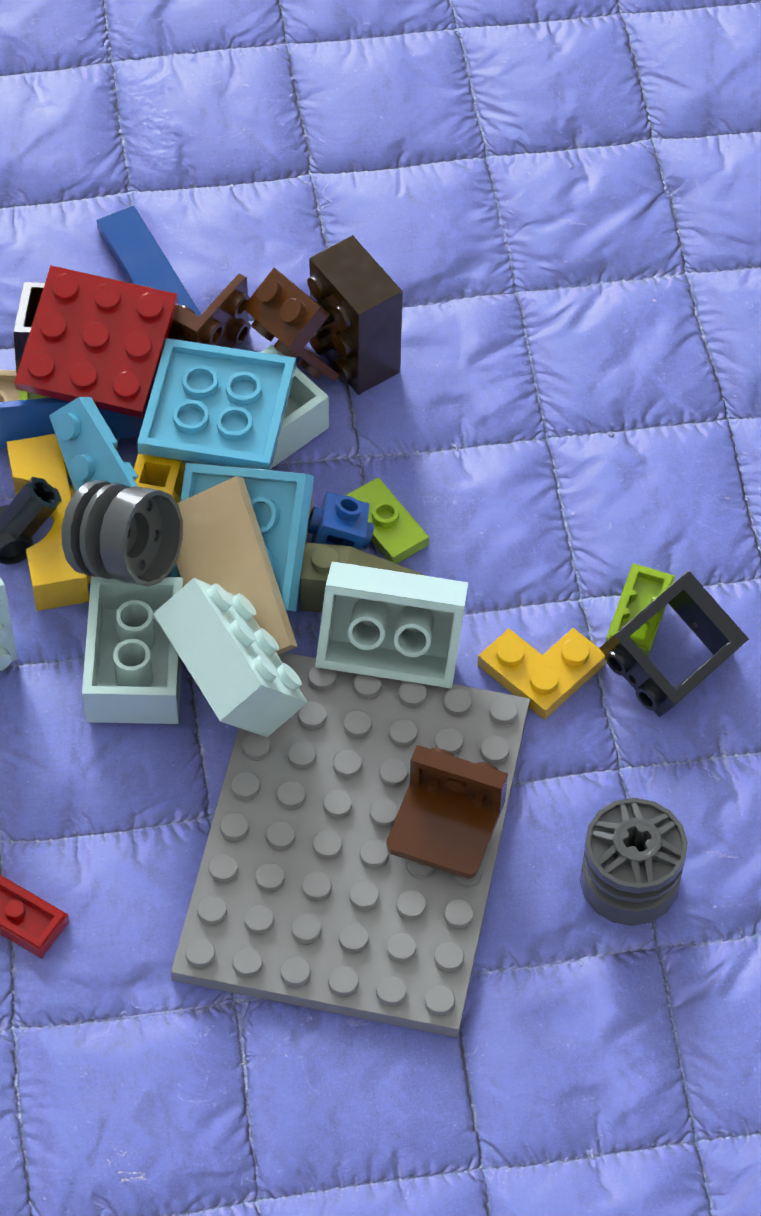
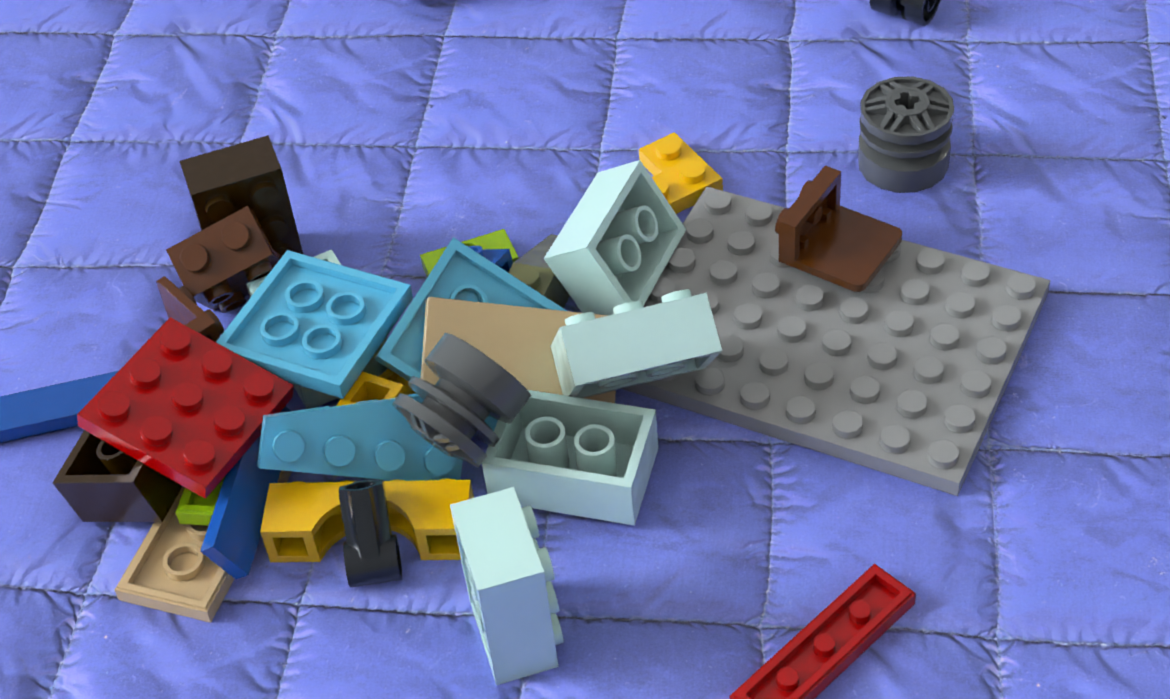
camera: 70 degrees left, 10 degrees down
black window [599,570,749,717] -> none
lime plate [606,563,676,658] -> none

